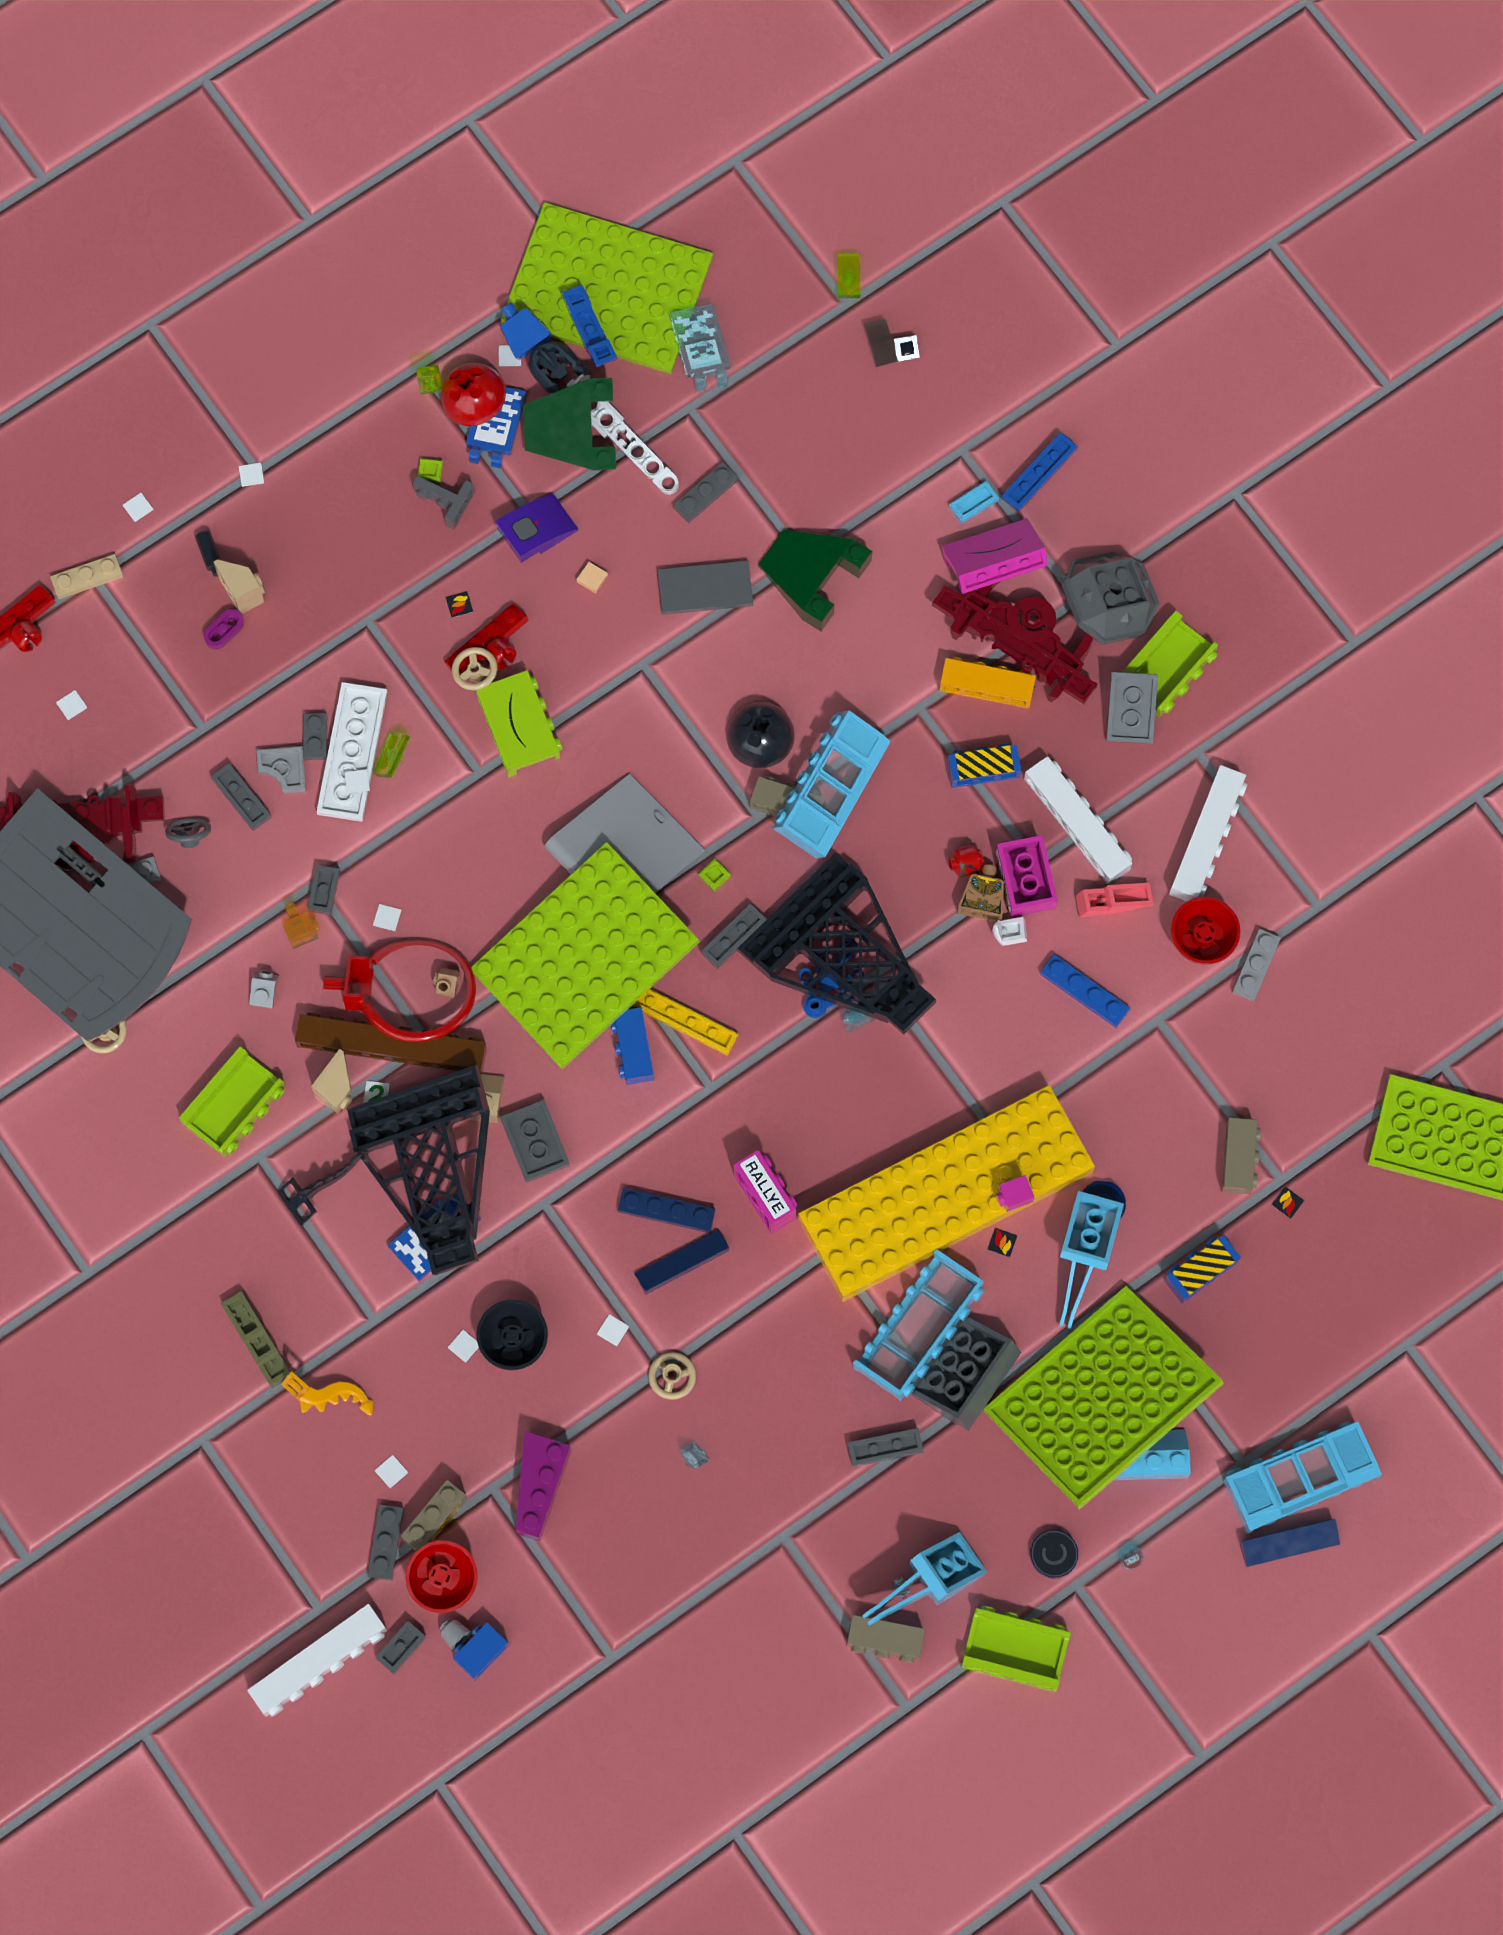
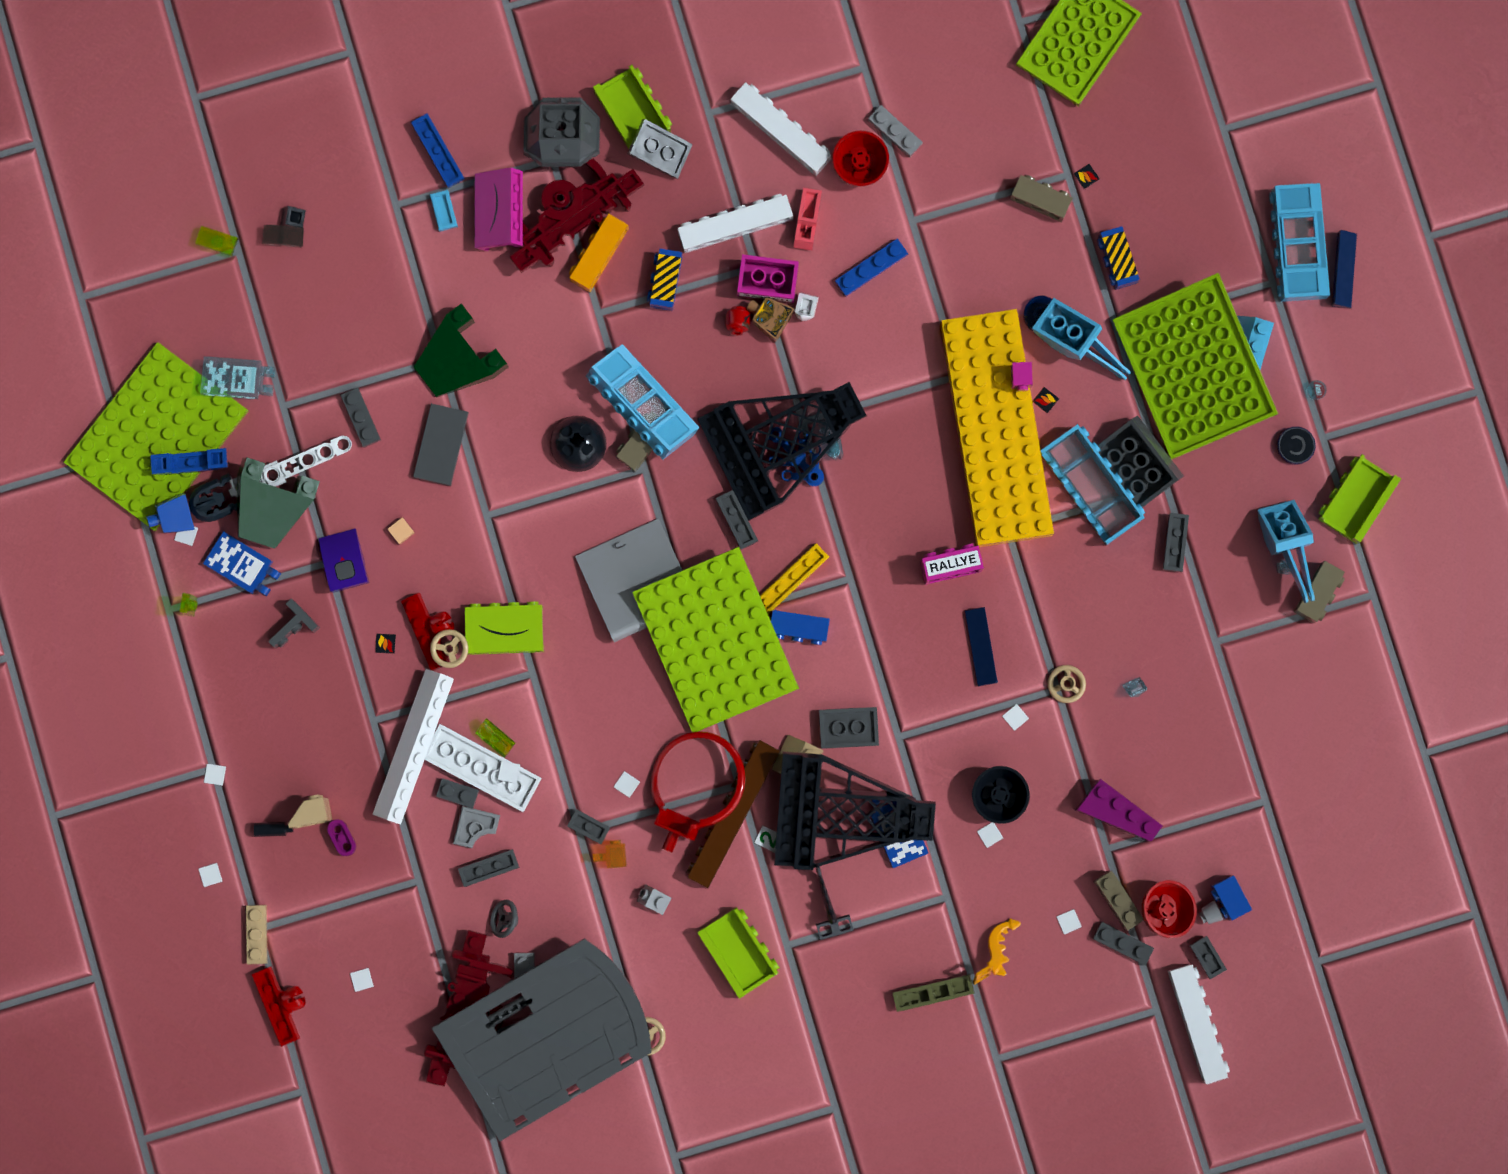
camera: 70 degrees left, 10 degrees up
tan slope [311,1049,352,1114] -> none
lime tile [418,458,443,484] -> none
medium nougat plate [433,967,460,998] -> none
red piece [441,362,506,426] -> none
dark blue plate [618,1188,716,1233] -> none
lime tile [698,859,731,892] -> none
none -> white brick [373,669,454,824]

